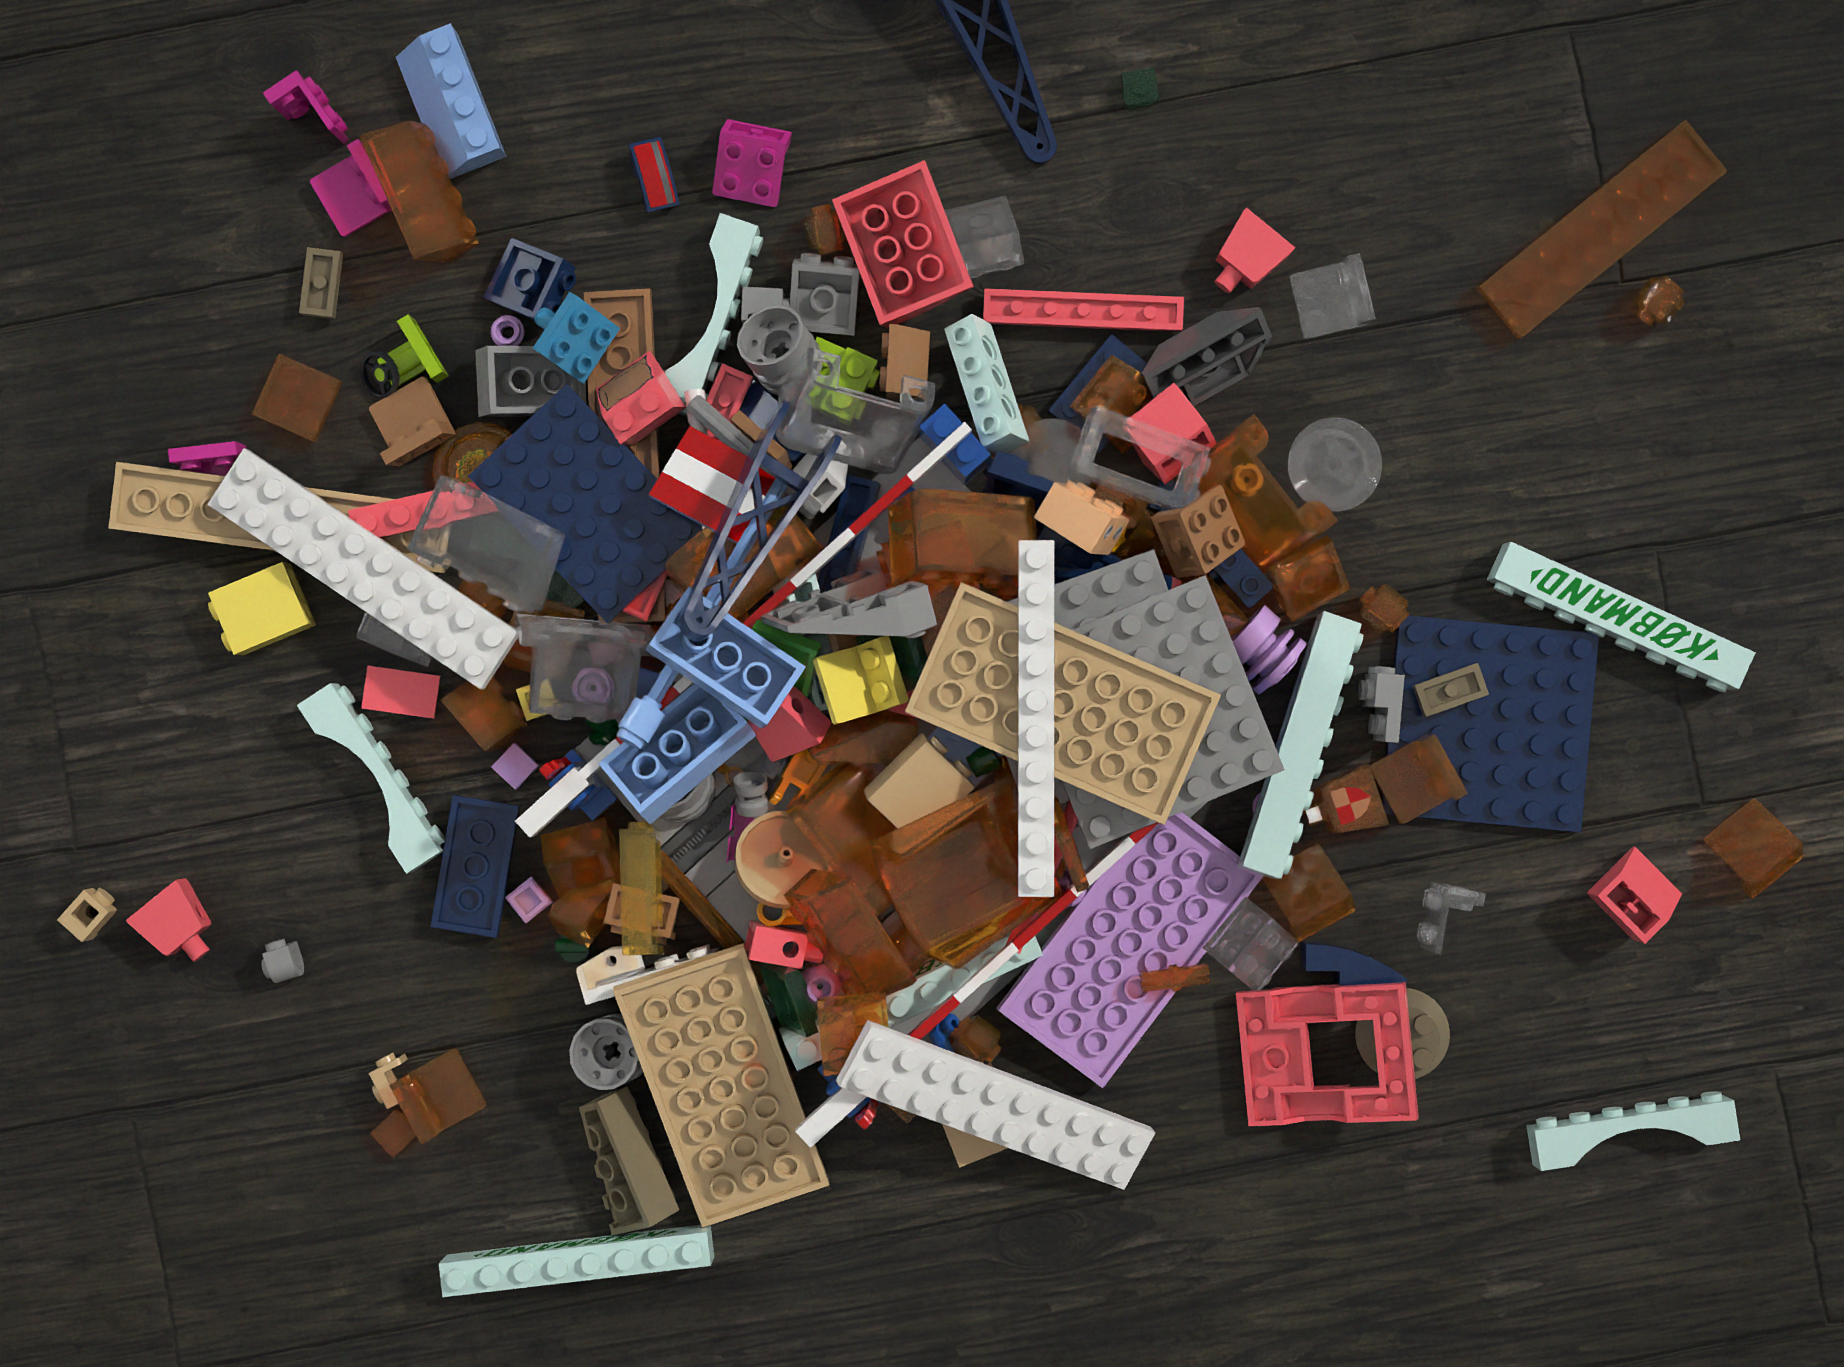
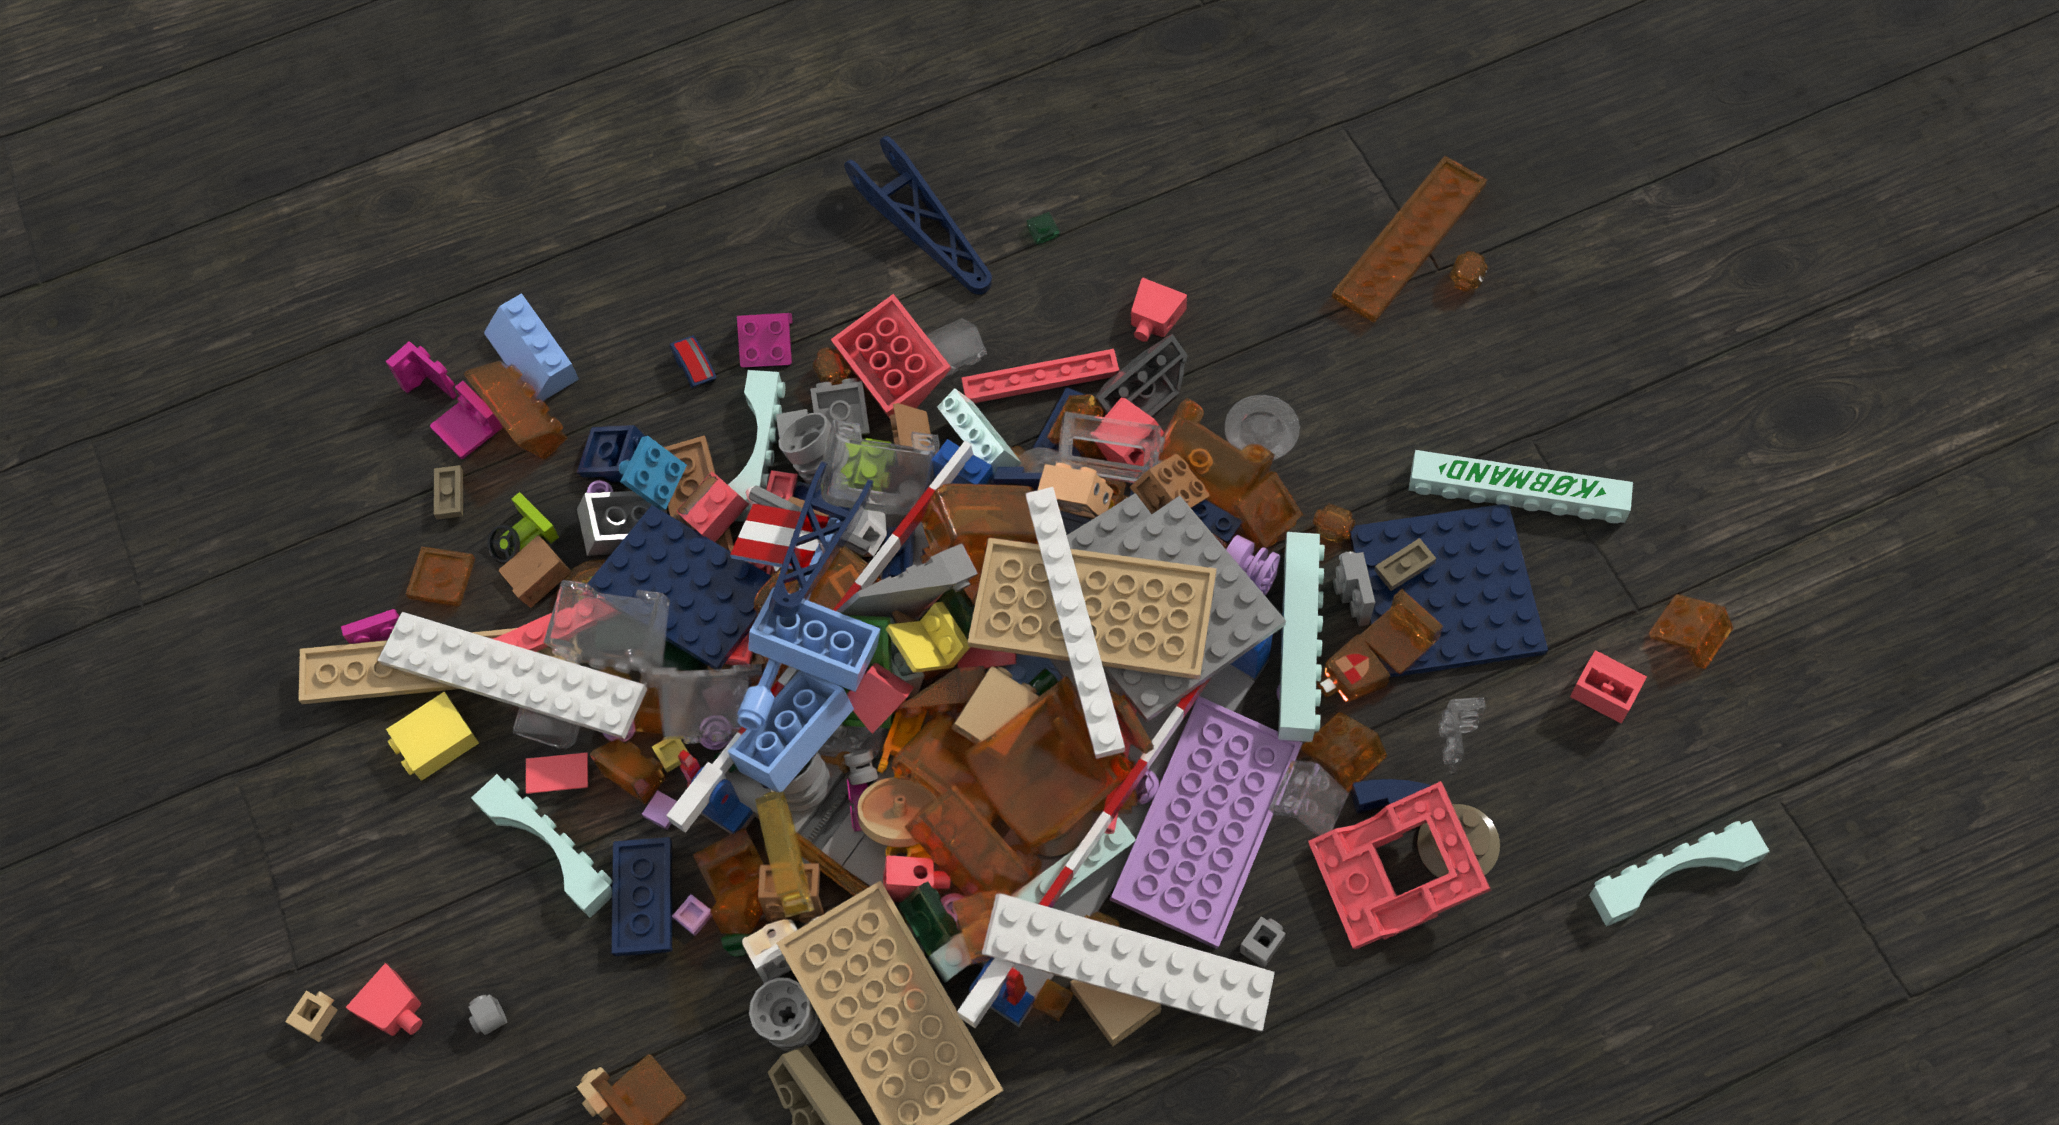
camera: 10 degrees left, 25 degrees down
clear orange pin [1139,963,1210,993] -> none
clear bracket [1289,253,1376,339] -> none
none -> light grey brick [1240,916,1286,969]

